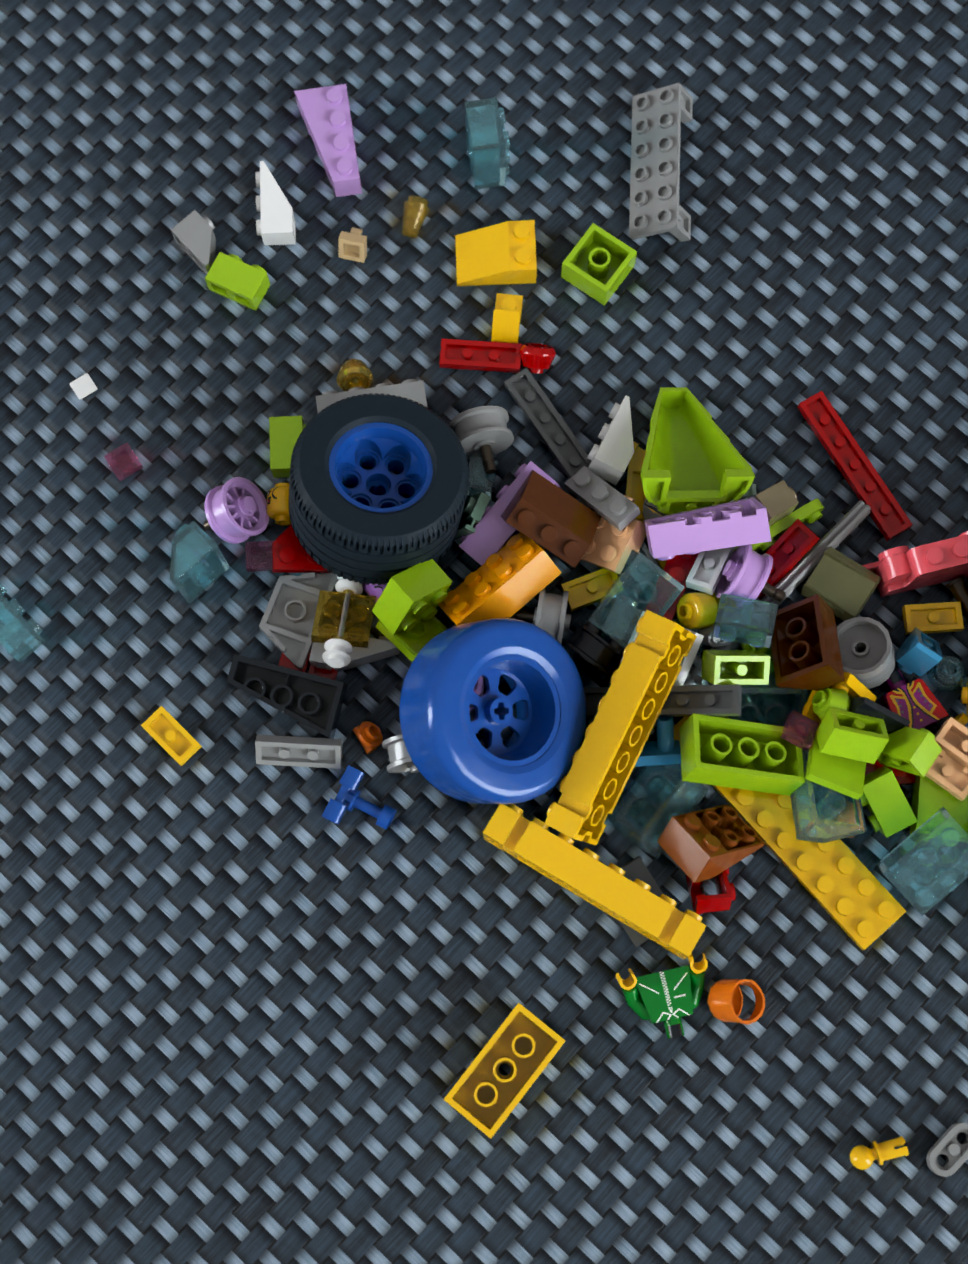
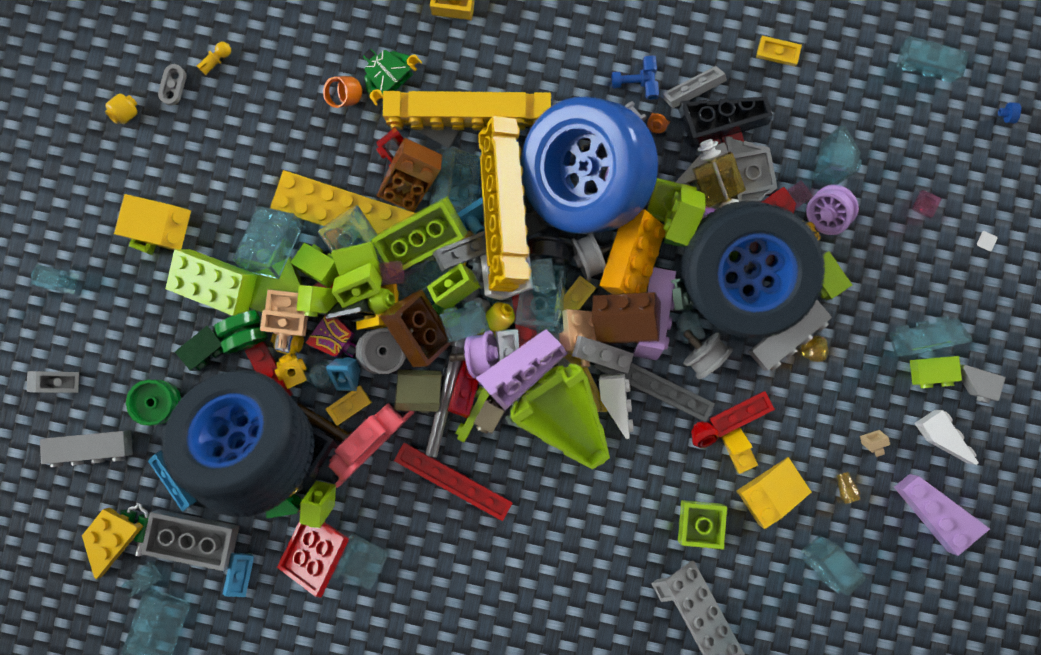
camera: 155 degrees right, 10 degrees up
none -> clear light blue slope [889,315,972,357]

